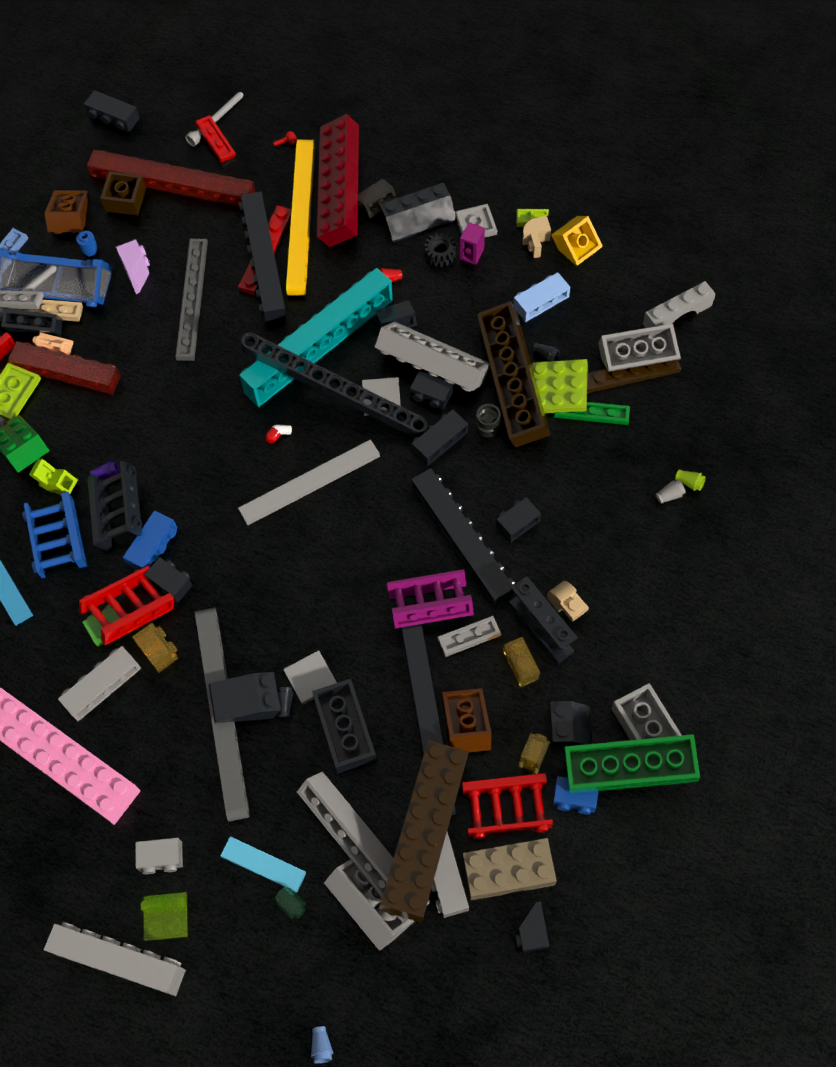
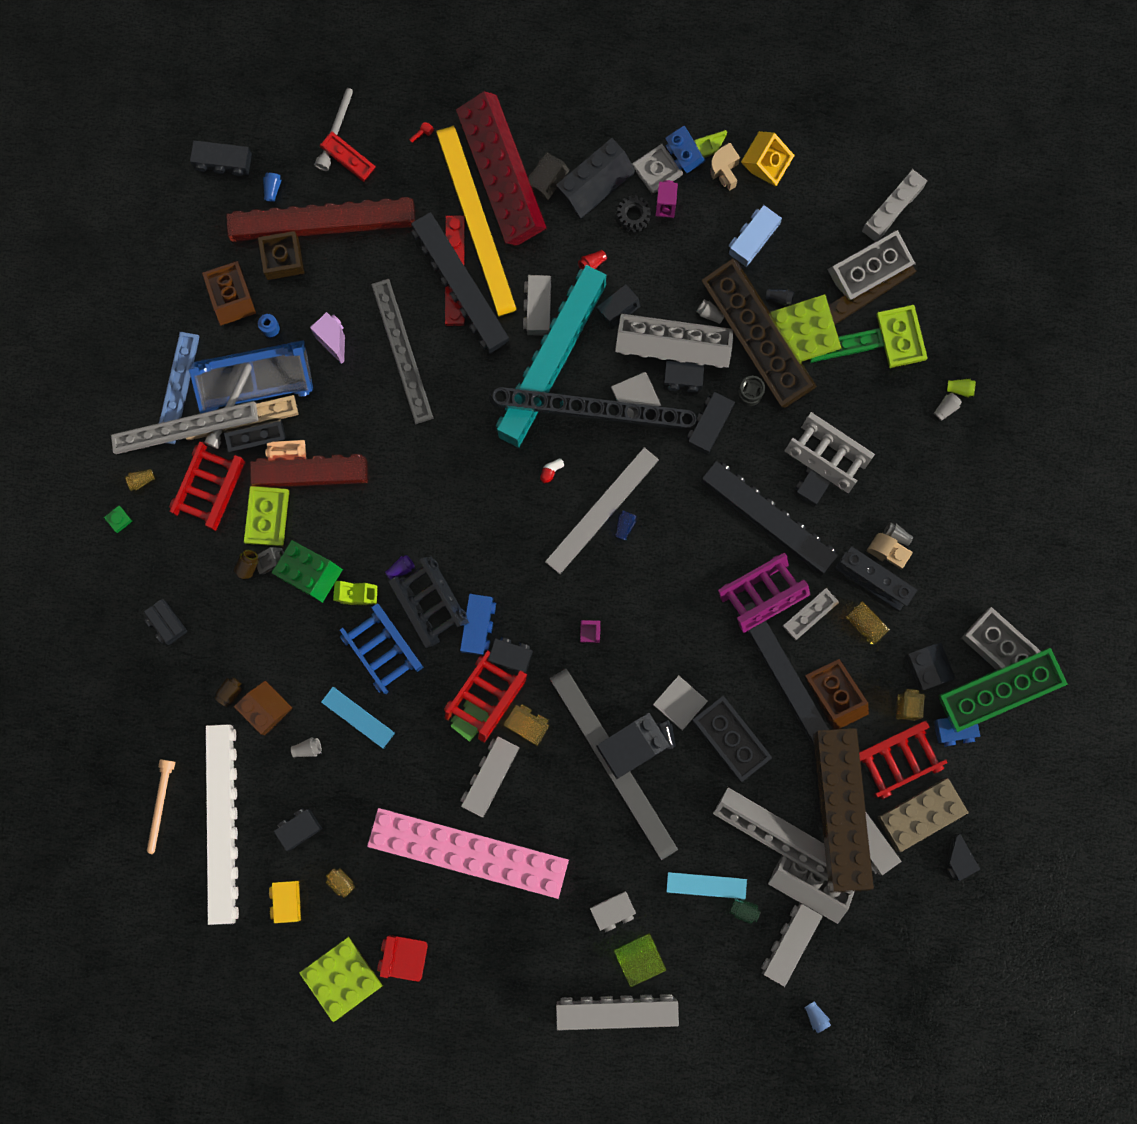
camera: 20 degrees left, 15 degrees up
none -> blue cone [263,173,282,202]
none -> light grey brick [523,275,551,335]
none -> magenta panel [580,620,600,643]
none -> clear blue cone [615,511,637,540]
none -> blue brick [666,126,706,173]
none -> light grey cone [696,299,724,324]
none -> light grey brick [761,903,823,987]
none -> light grey fence [785,412,875,493]
none -> lime plate [876,305,927,368]
none -> dark grey cone [883,522,913,546]

